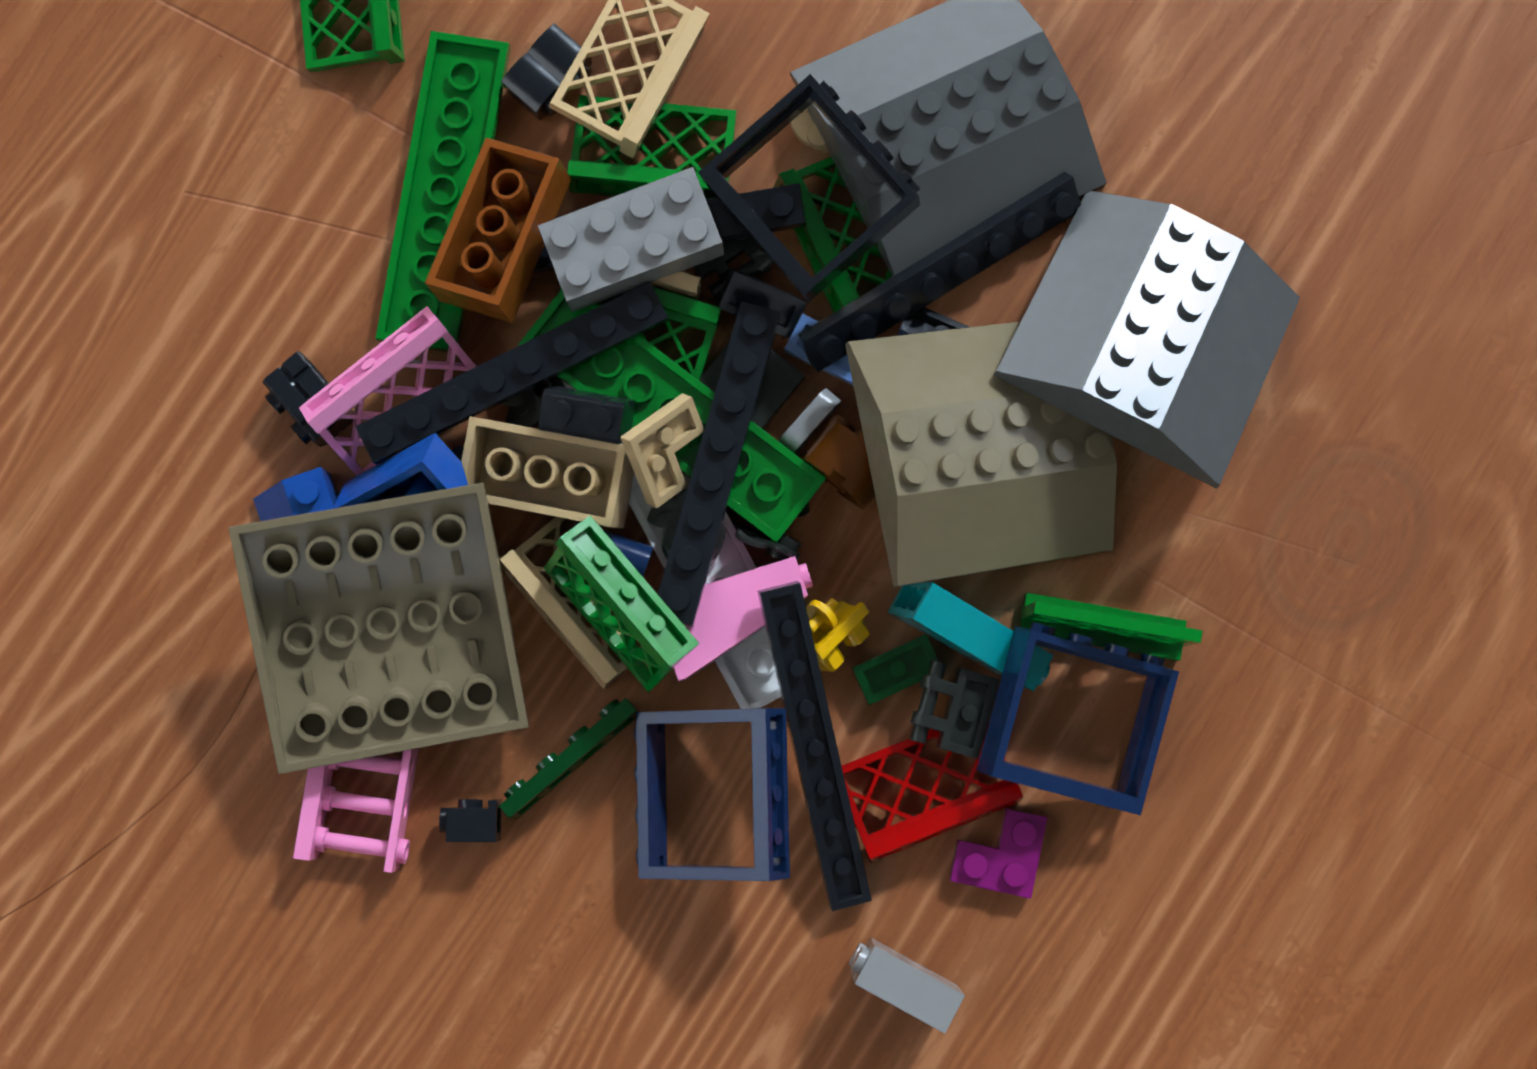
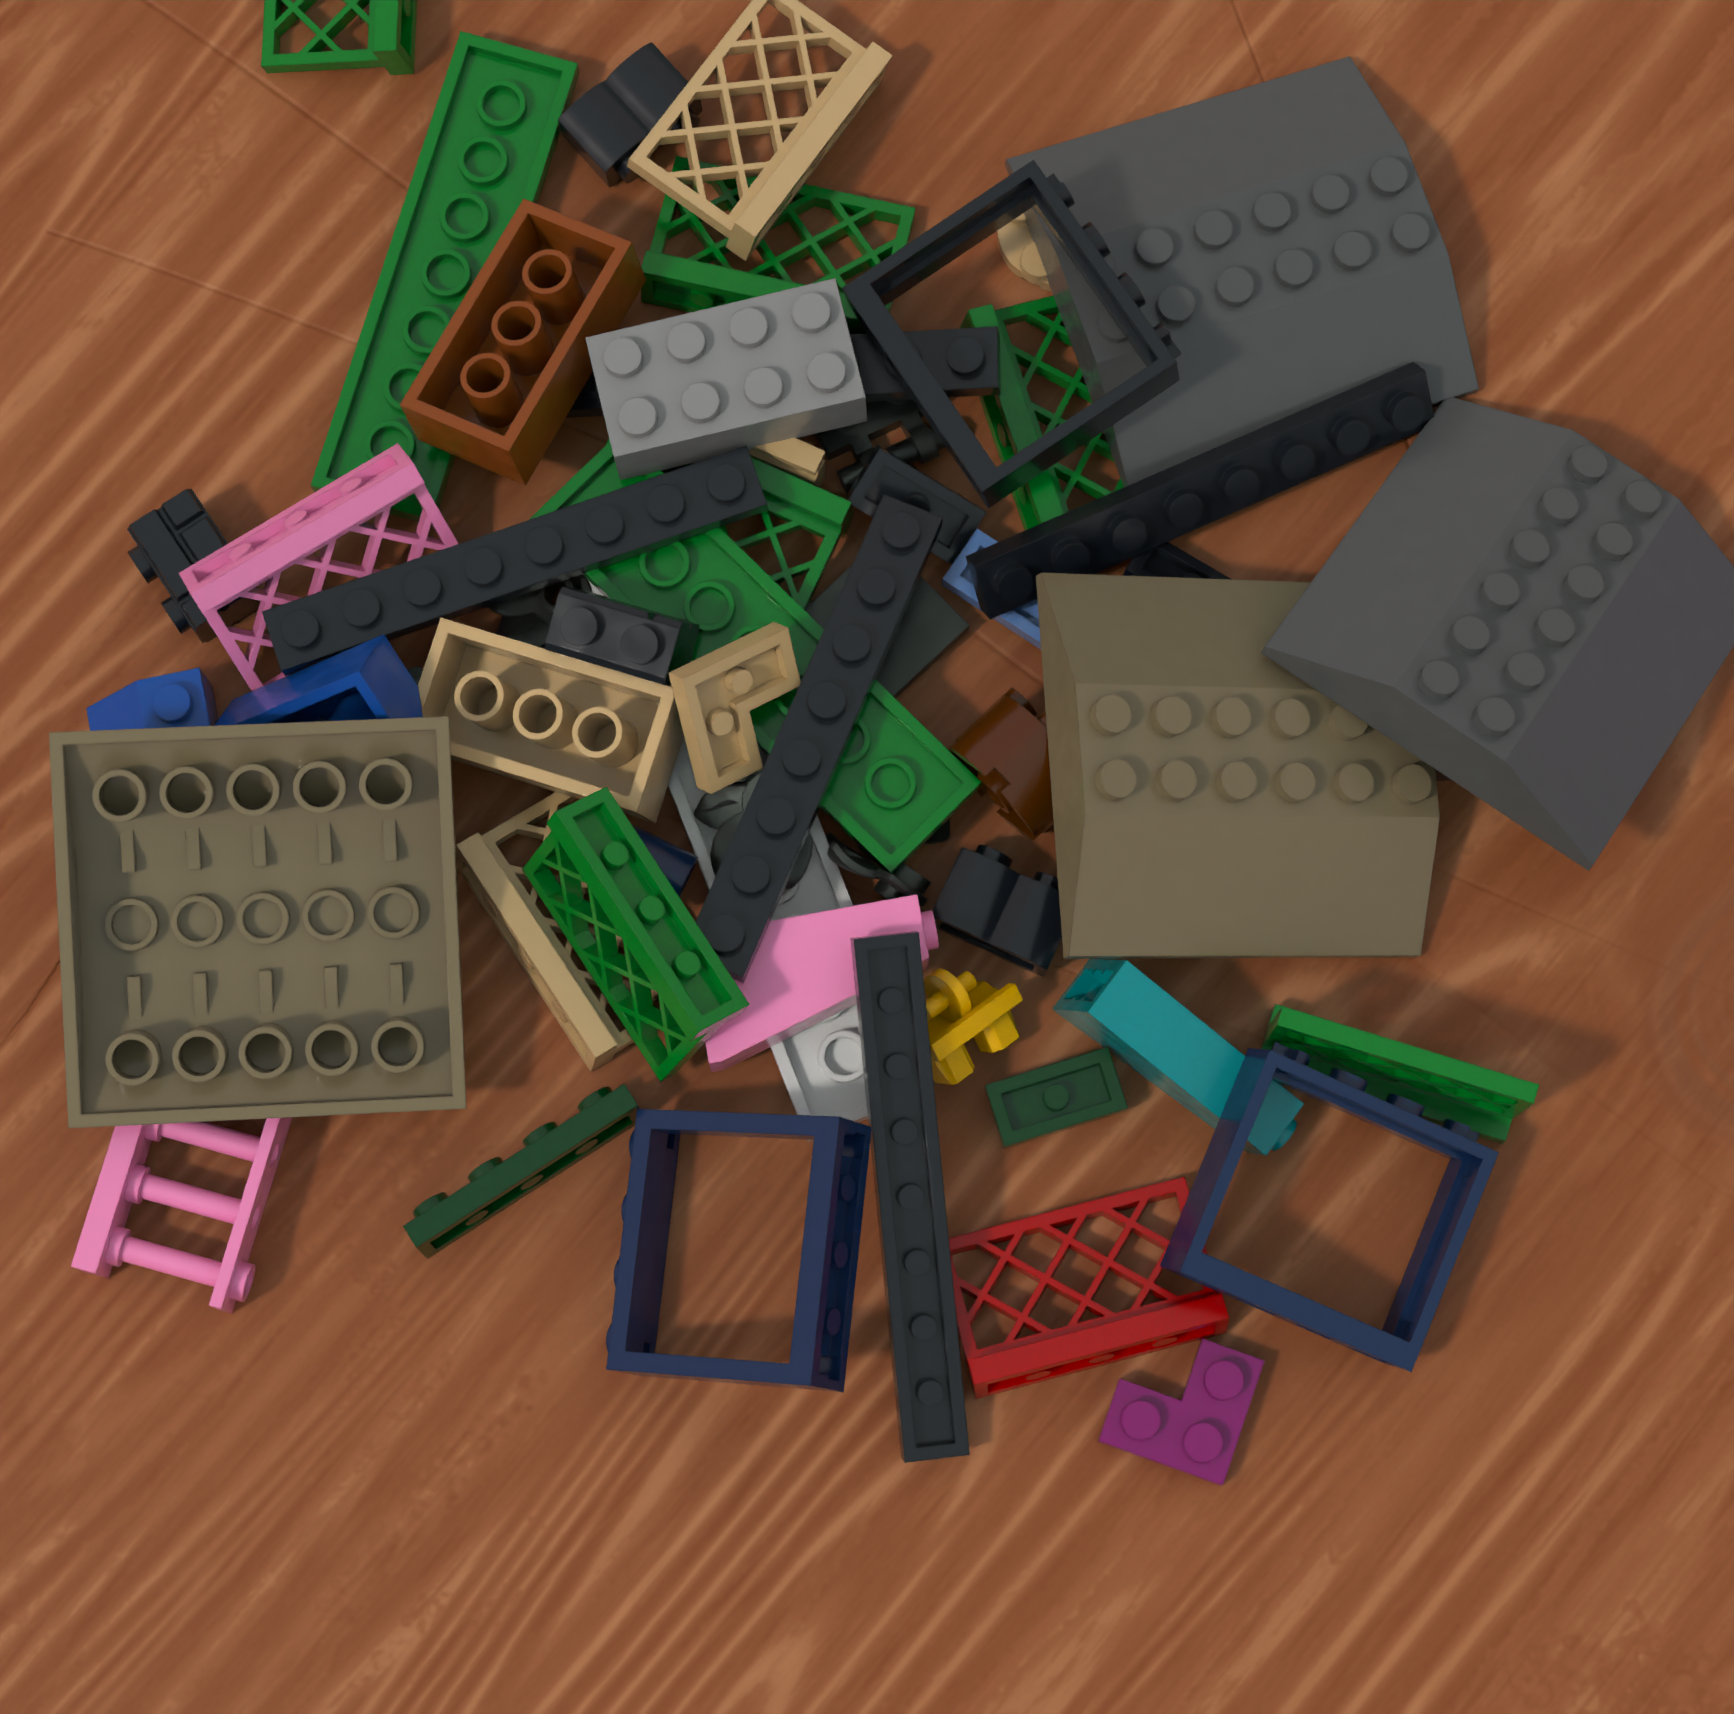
camera: 10 degrees right, 5 degrees down
black brick [439,799,502,842] -> none
light grey beam [778,388,841,454] -> none
light grey brick [848,937,965,1034] -> none
pearl dark grey plate [910,660,1000,759] -> none
none -> black brick [932,845,1062,977]

